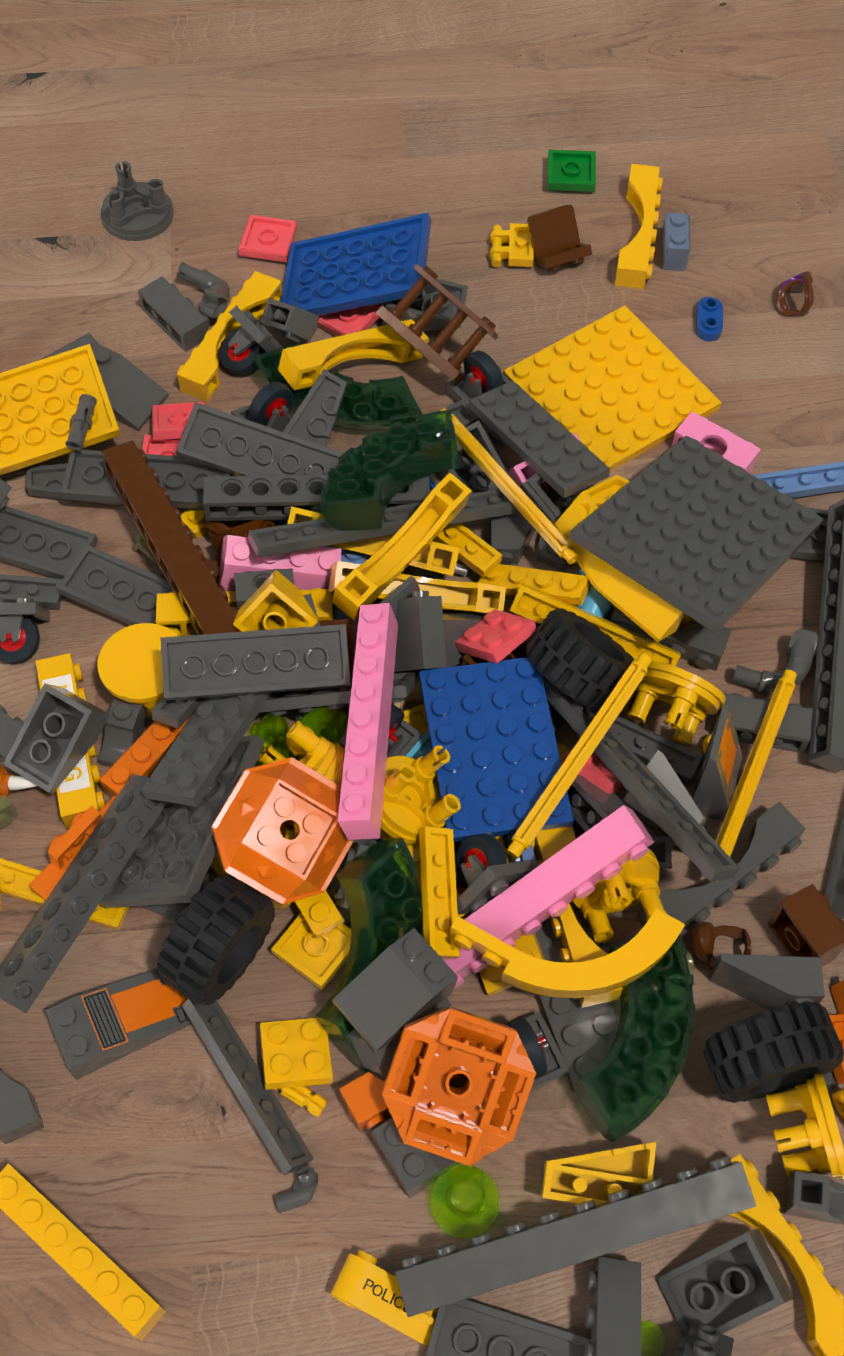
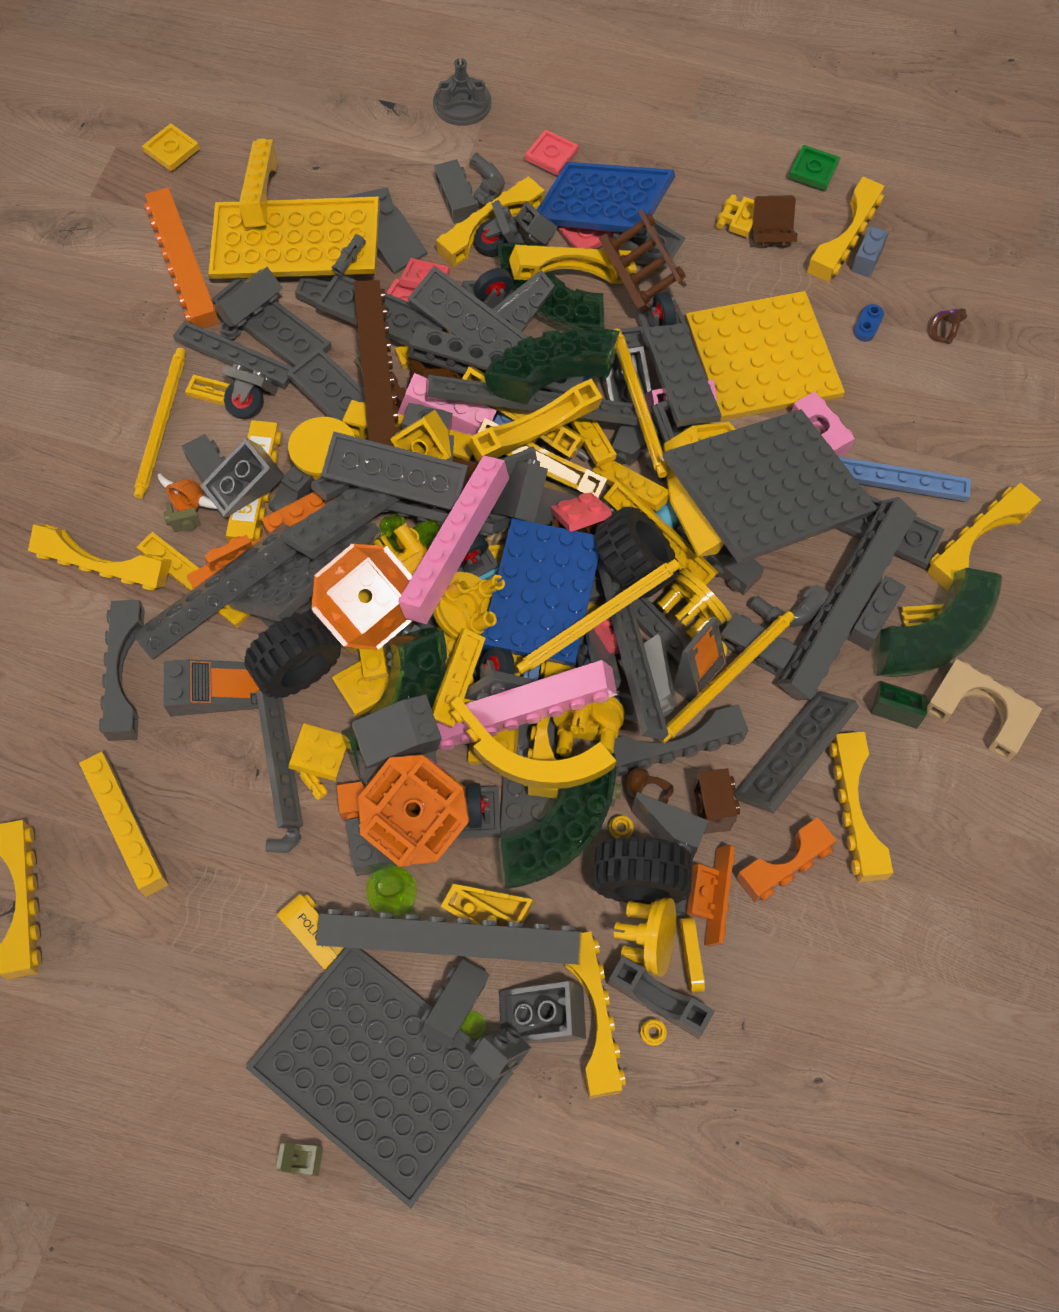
camera: 20 degrees right, 5 degrees up
none -> yellow plate [609,815,634,839]

